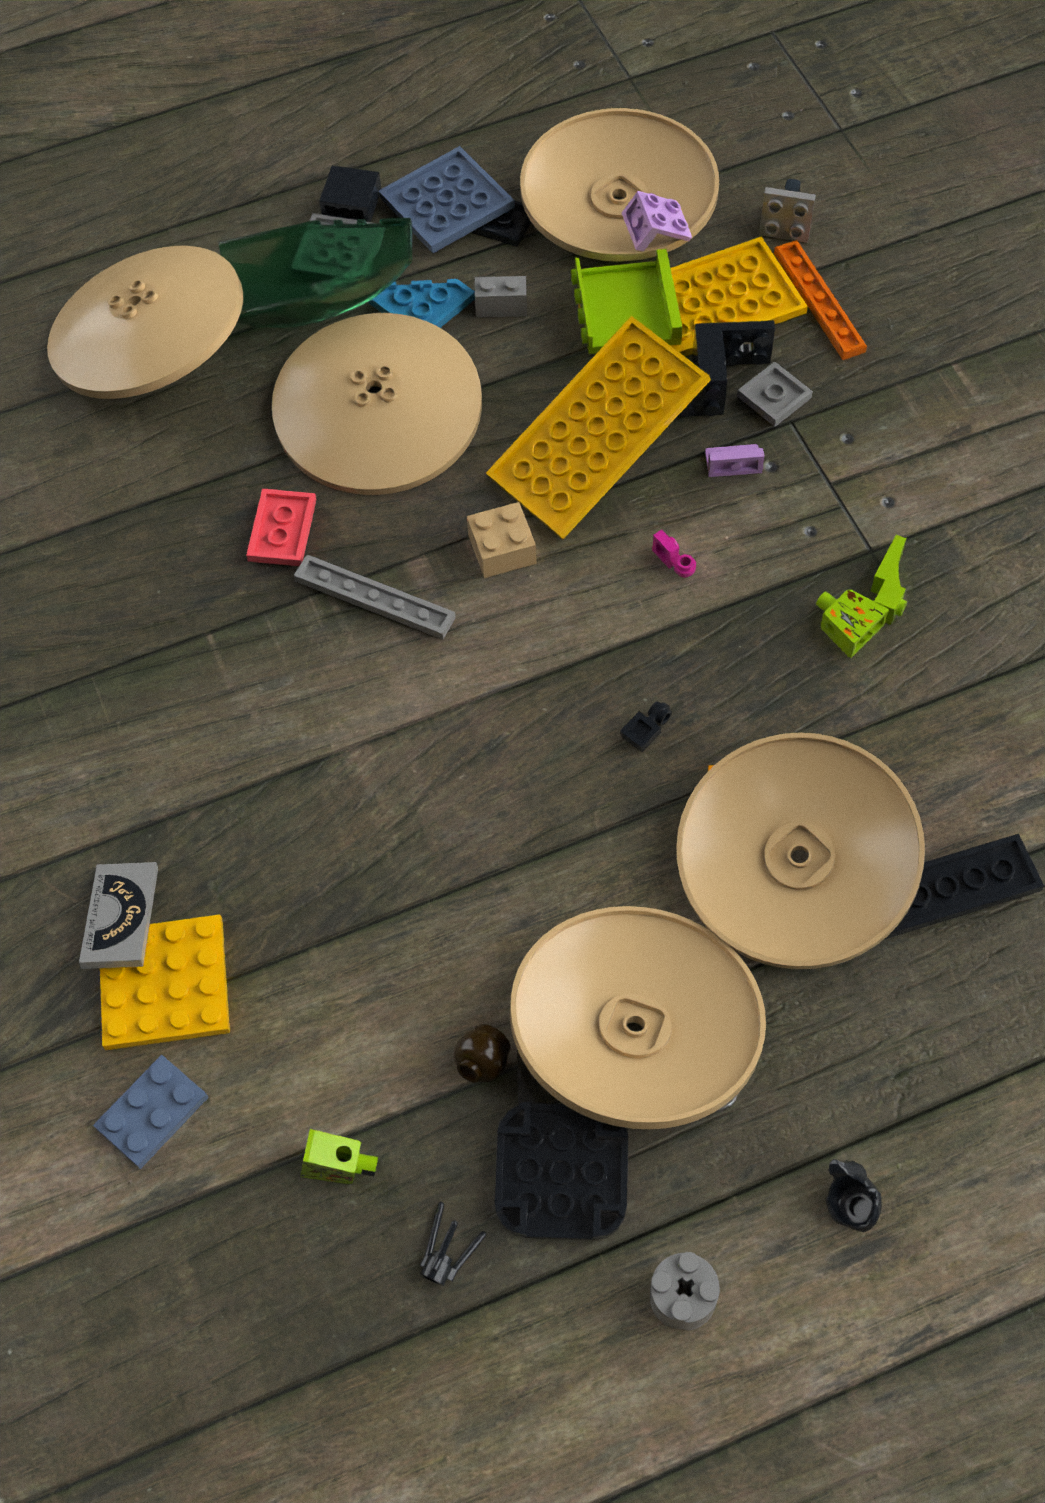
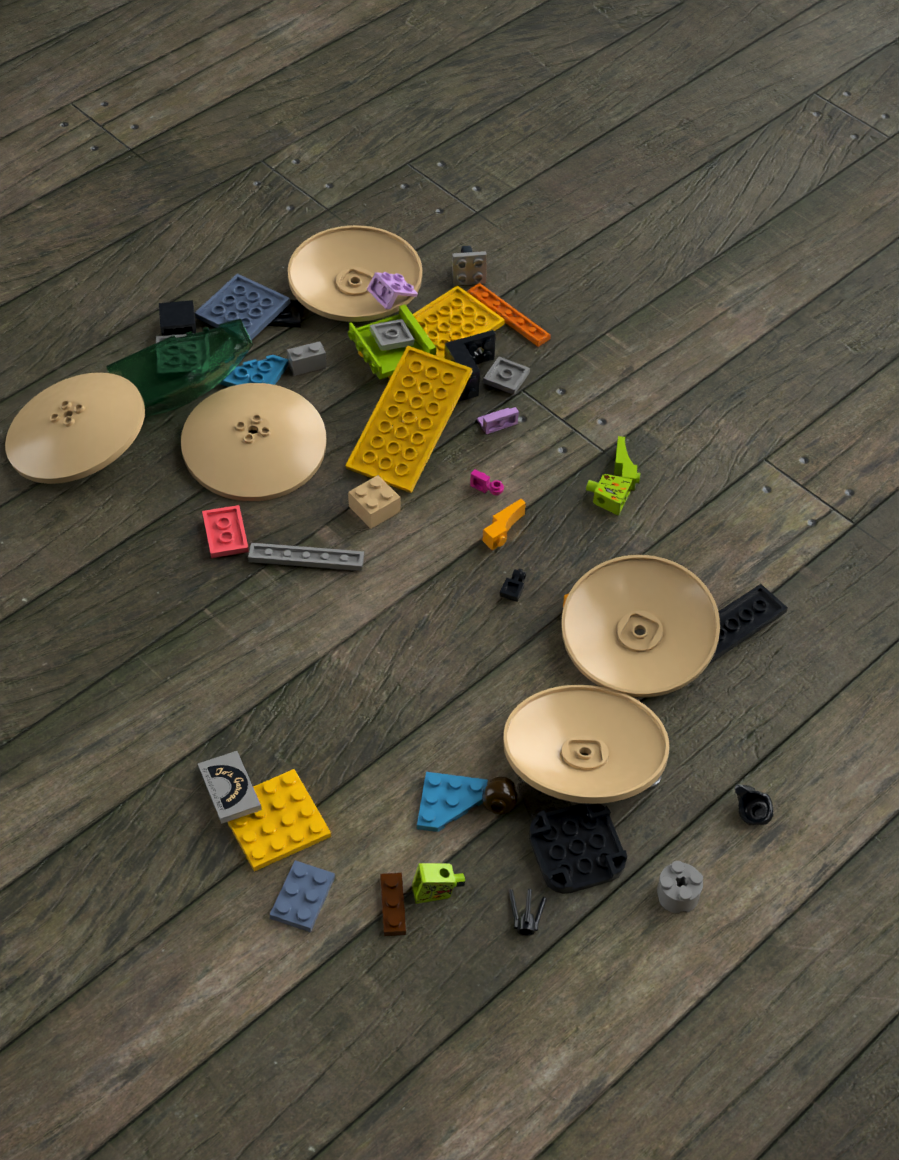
camera: 25 degrees left, 10 degrees down
none -> light grey plate [370,319,414,351]
none -> reddish brown plate [380,873,406,936]
none -> dark azure plate [417,772,488,832]
none -> light orange slope [483,499,526,550]

